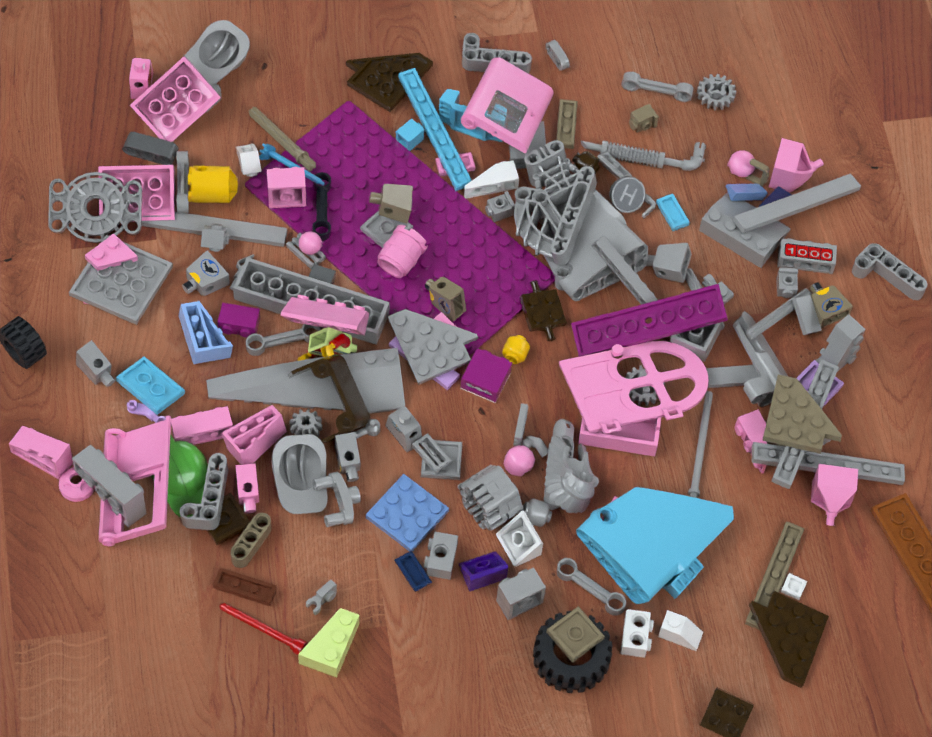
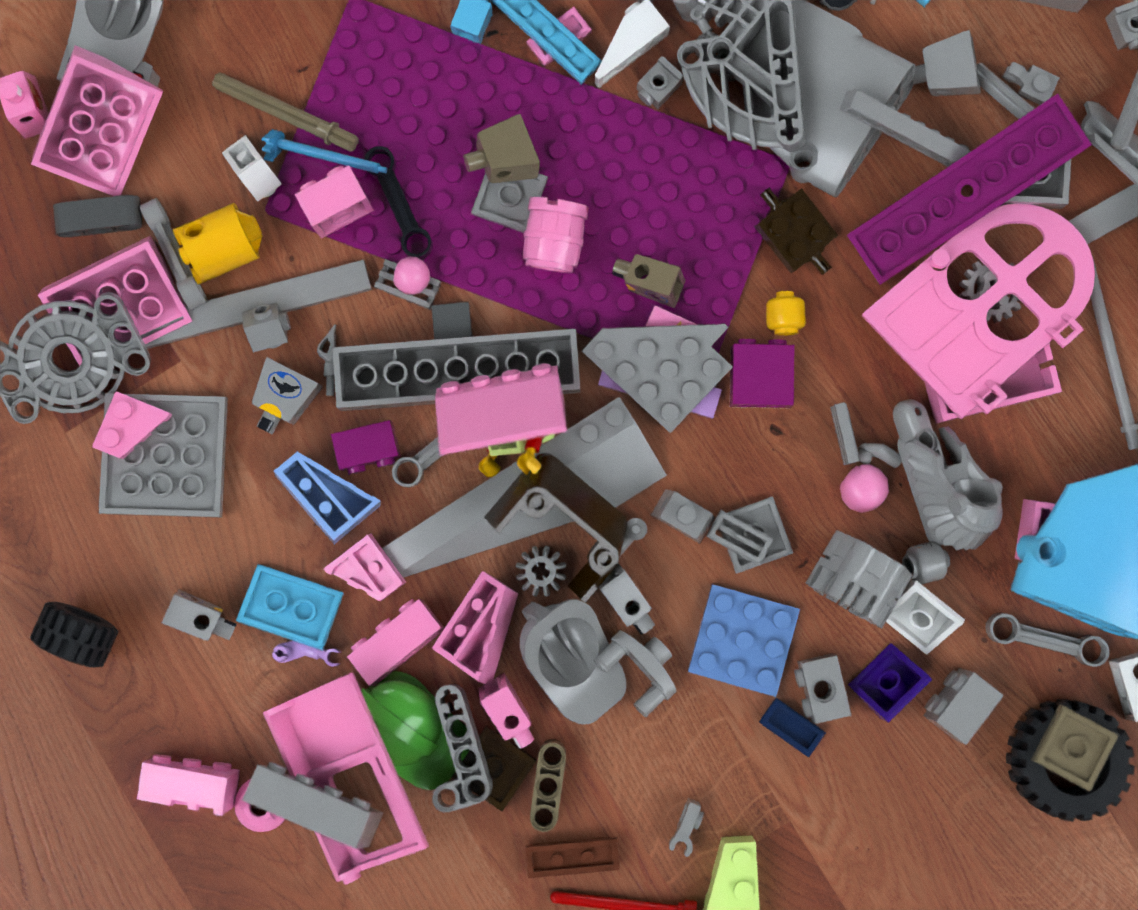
camera: 15 degrees left, 25 degrees up
none -> bright pink wing [323,534,406,601]

